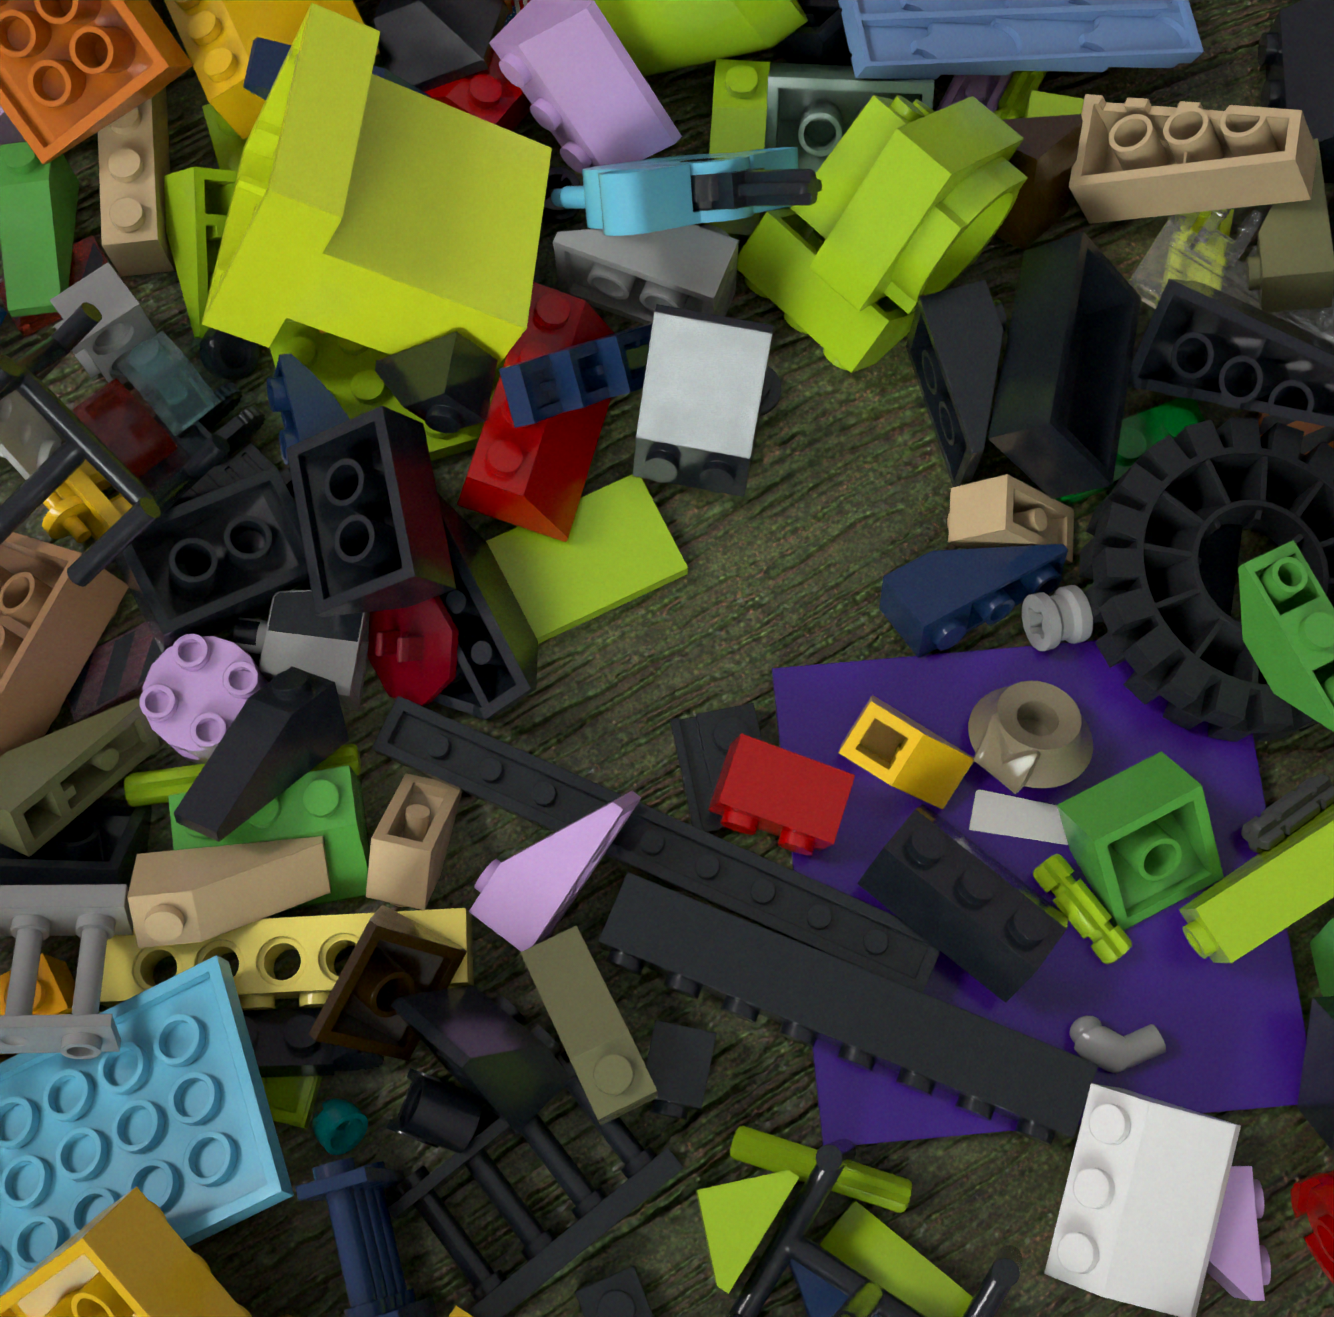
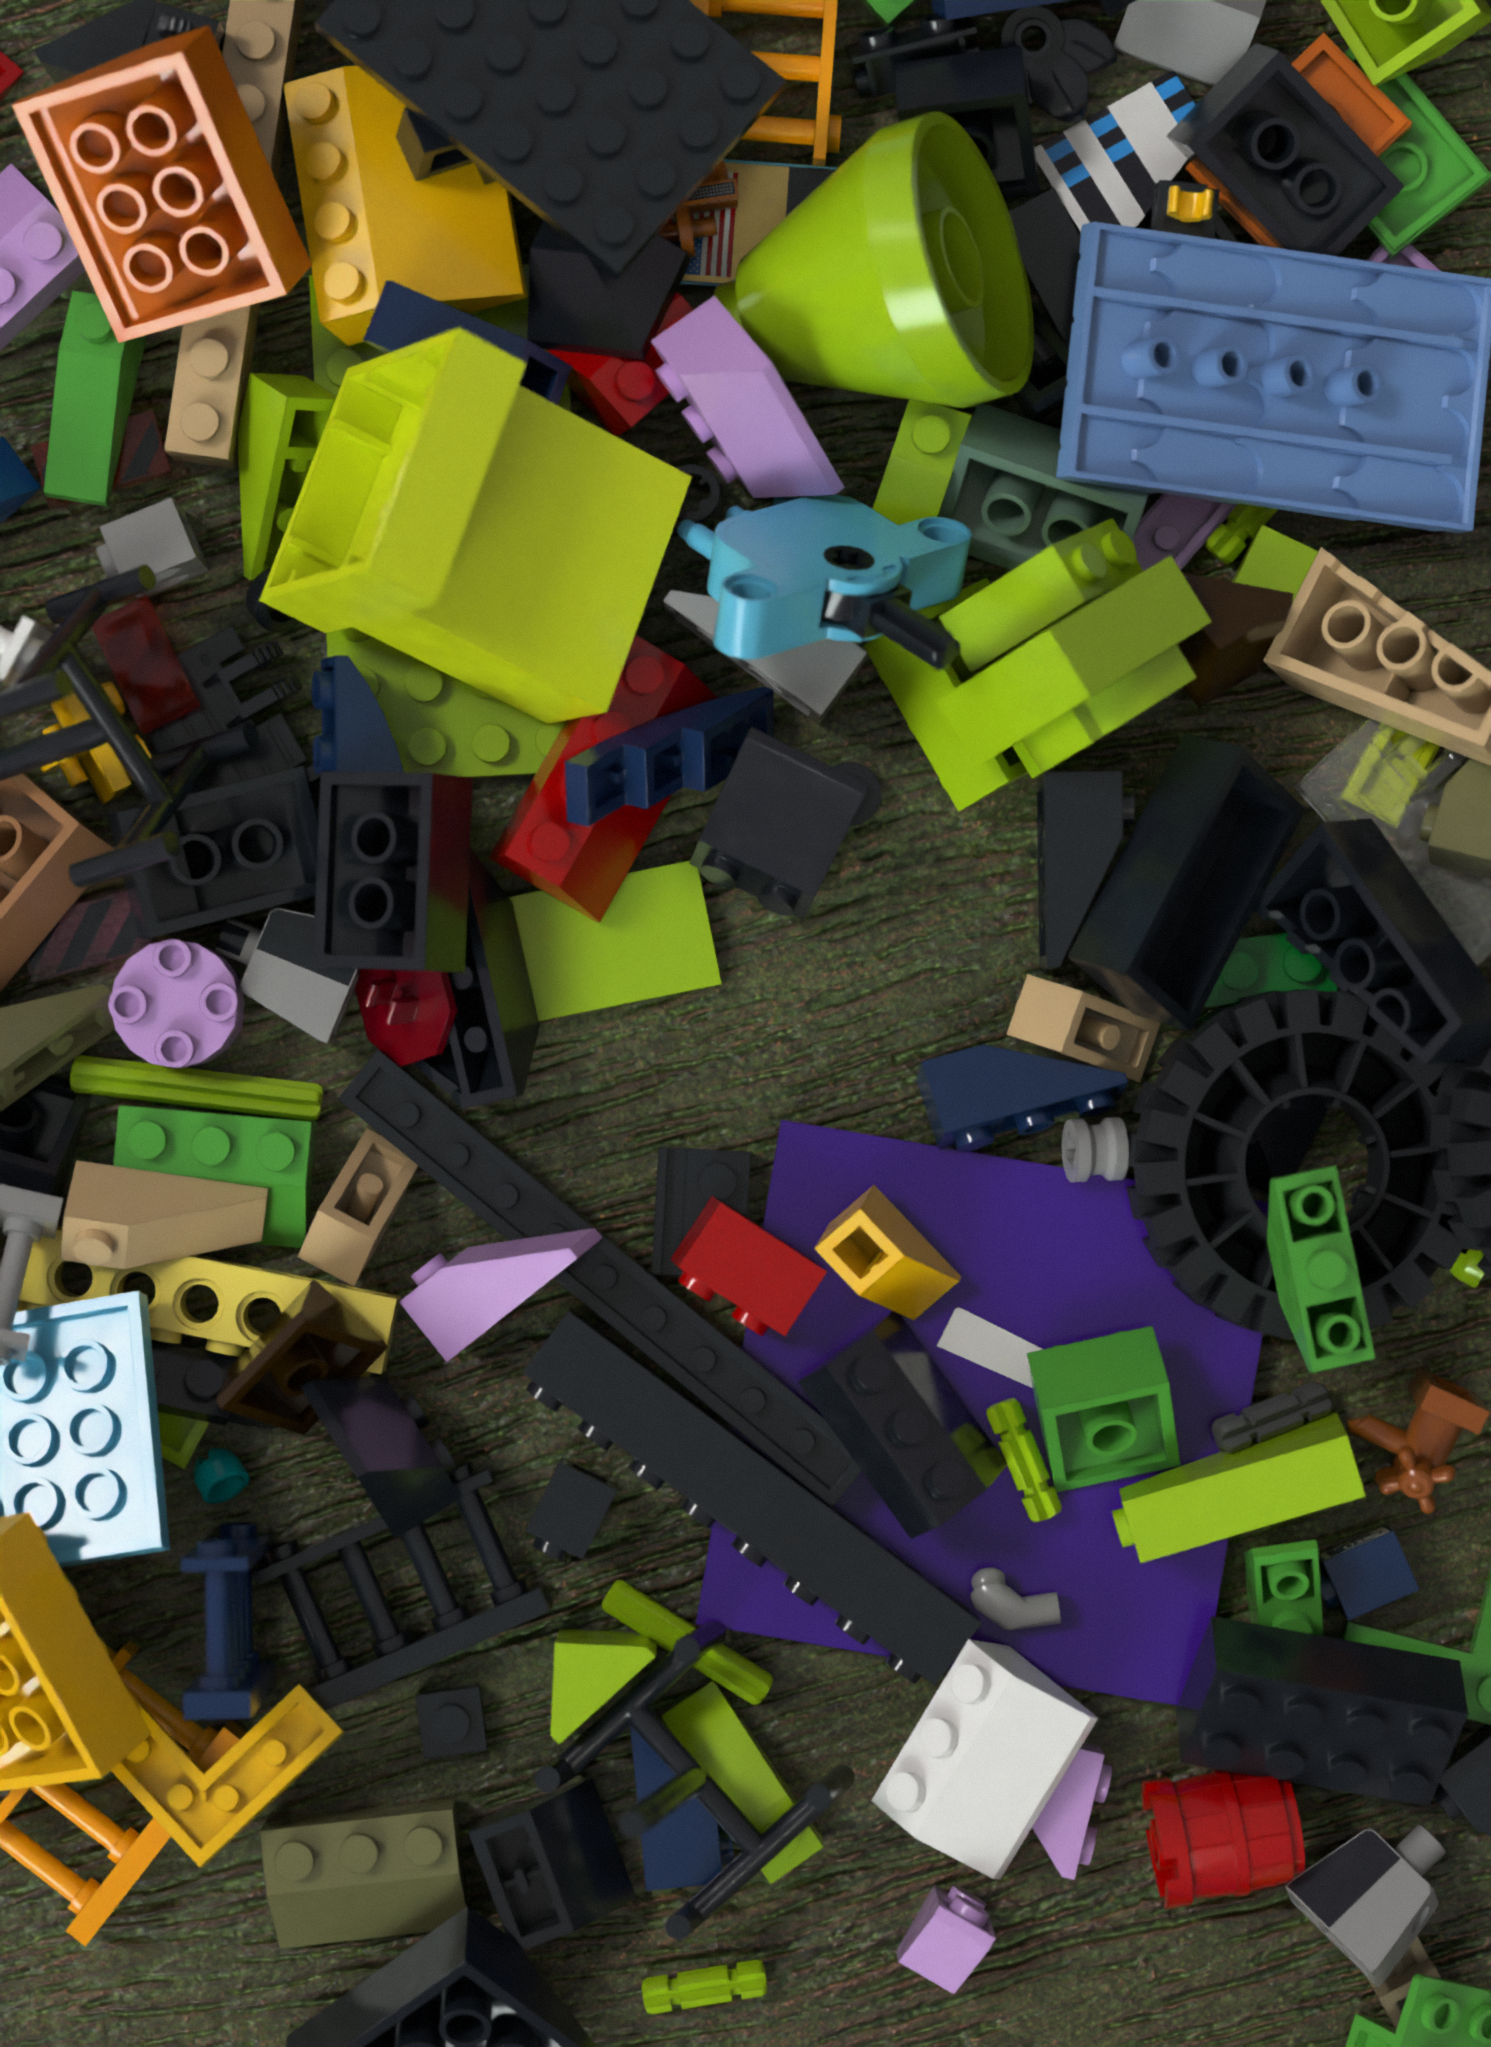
camera: 10 degrees right, 15 degrees up
clear light blue slope [116,331,221,437] -> none
black slope [174,666,349,842] -> none
black slope [375,332,498,434] -> none
black piece [386,1068,482,1153] -> none
olive slope [520,925,658,1126] -> none
dark tan piece [968,681,1093,794] -> none

